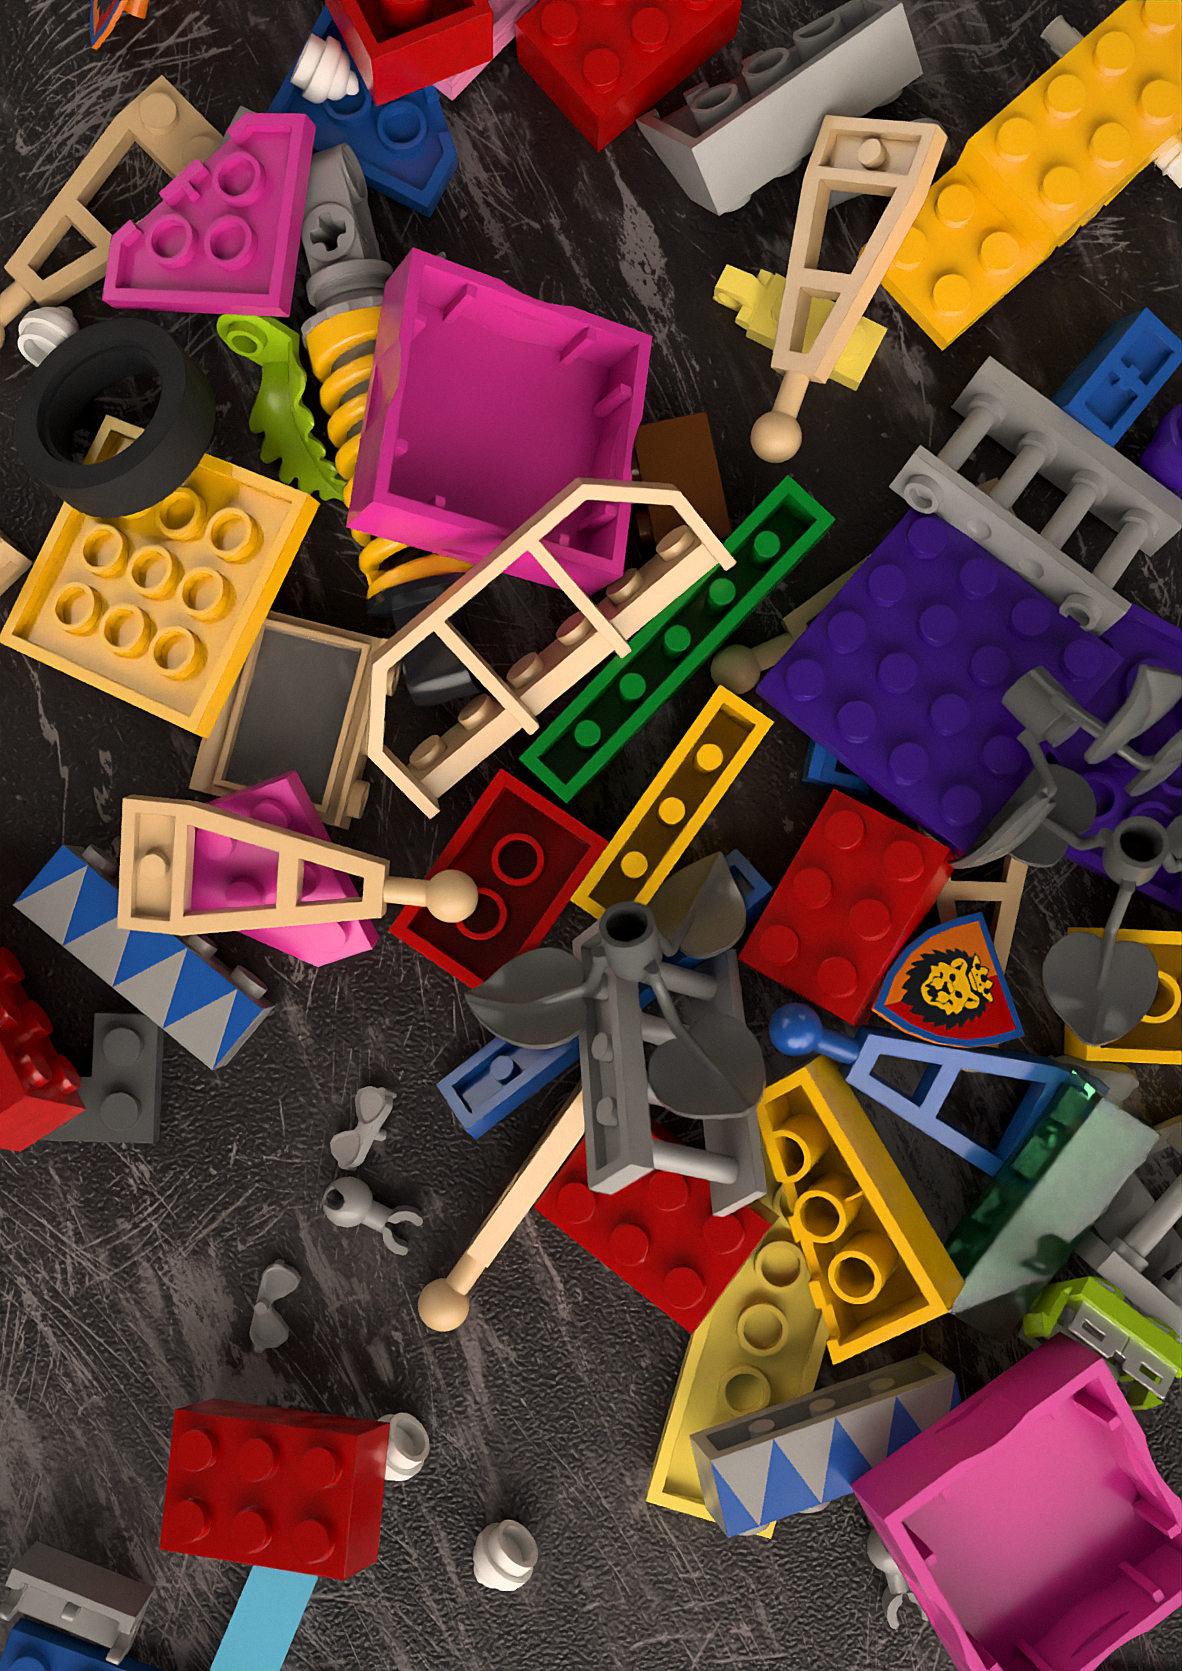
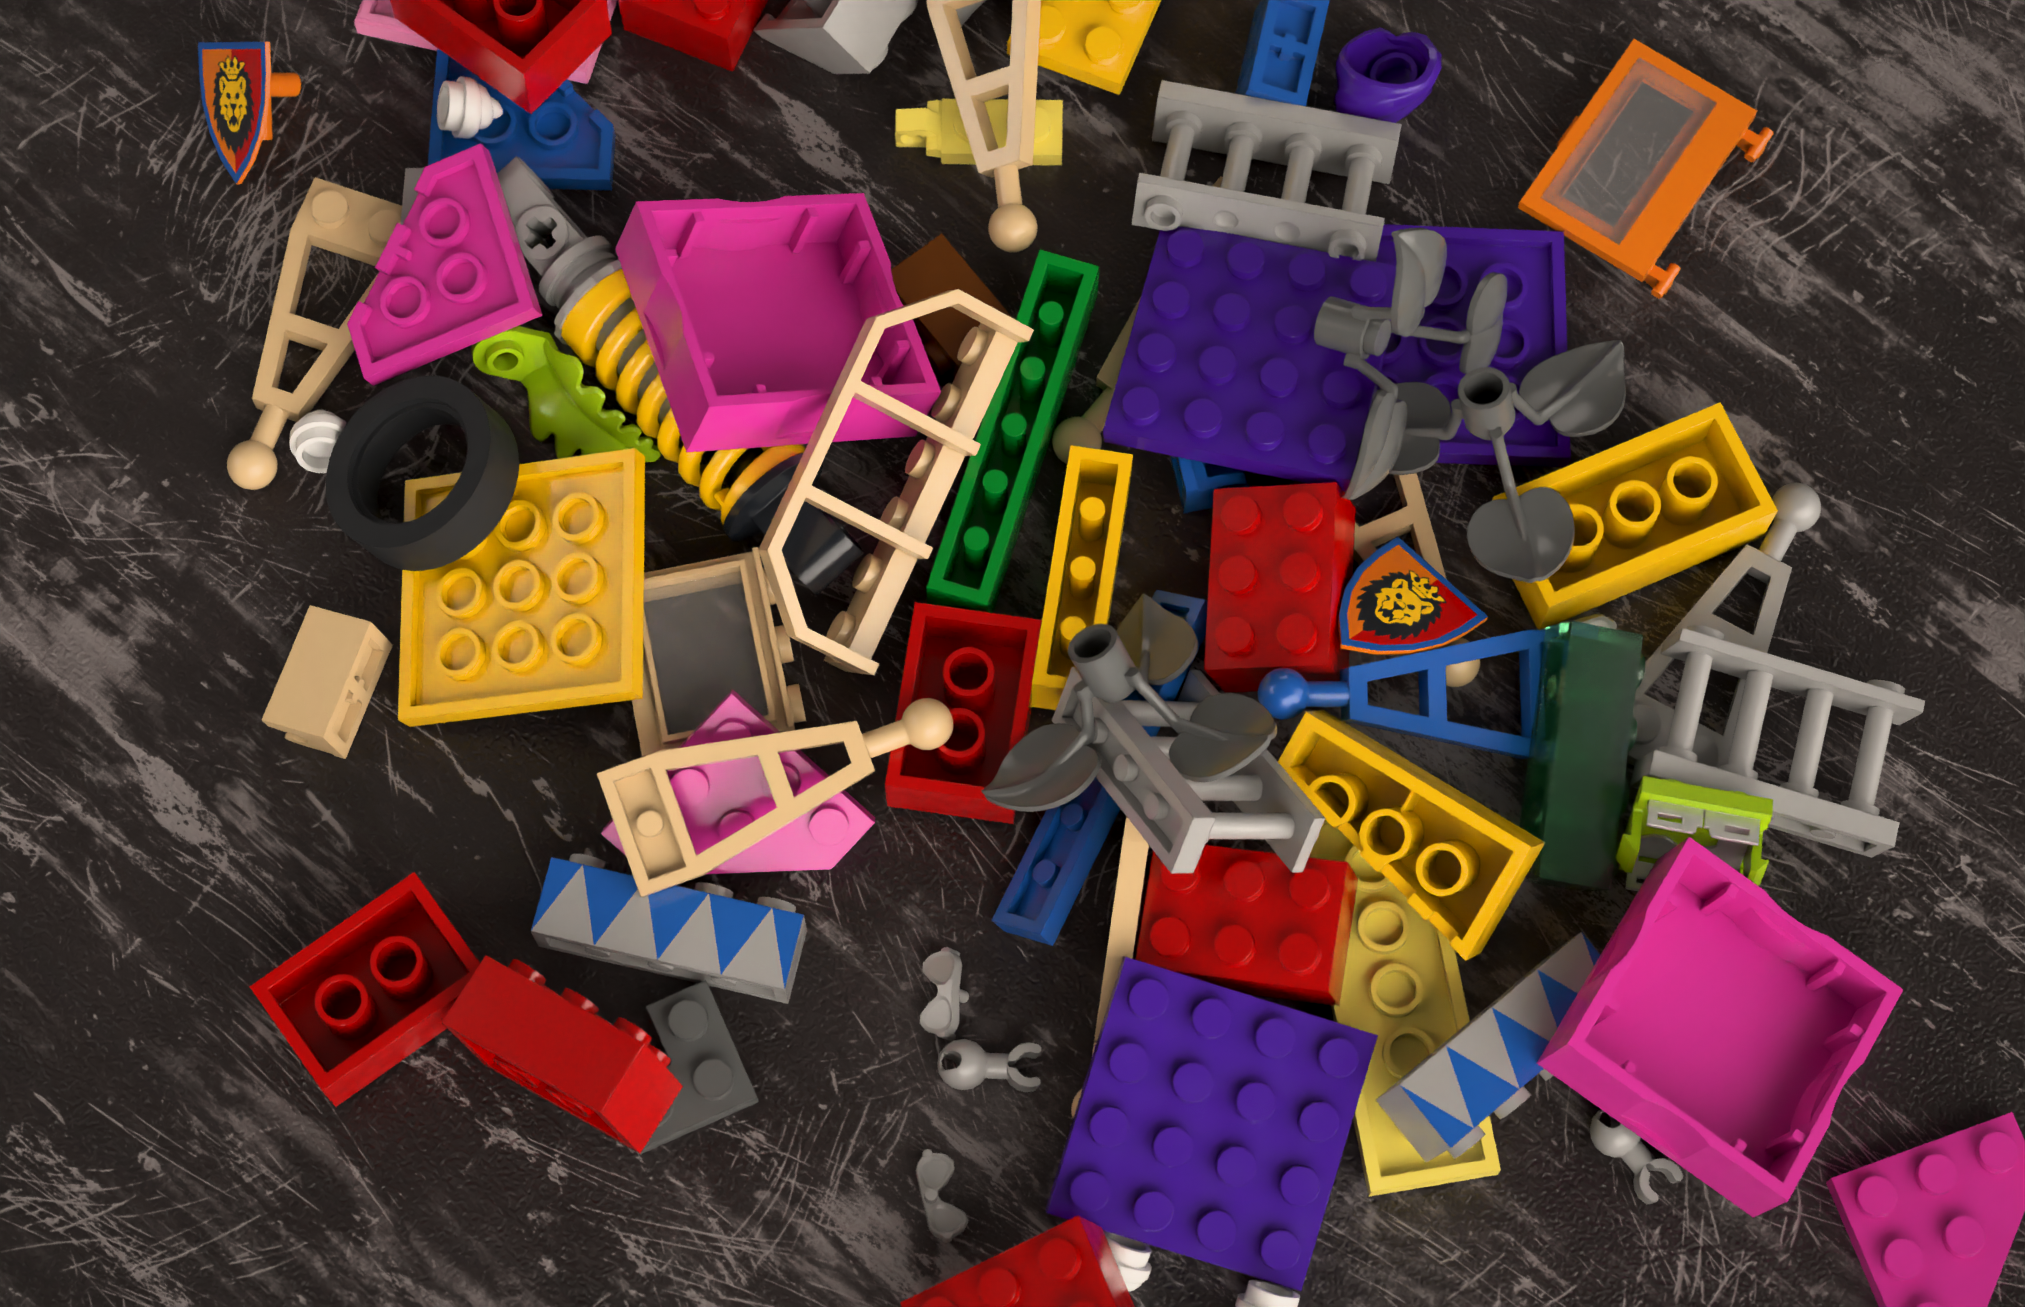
camera: 25 degrees left, 15 degrees down
none -> dark purple plate [1045,956,1378,1291]

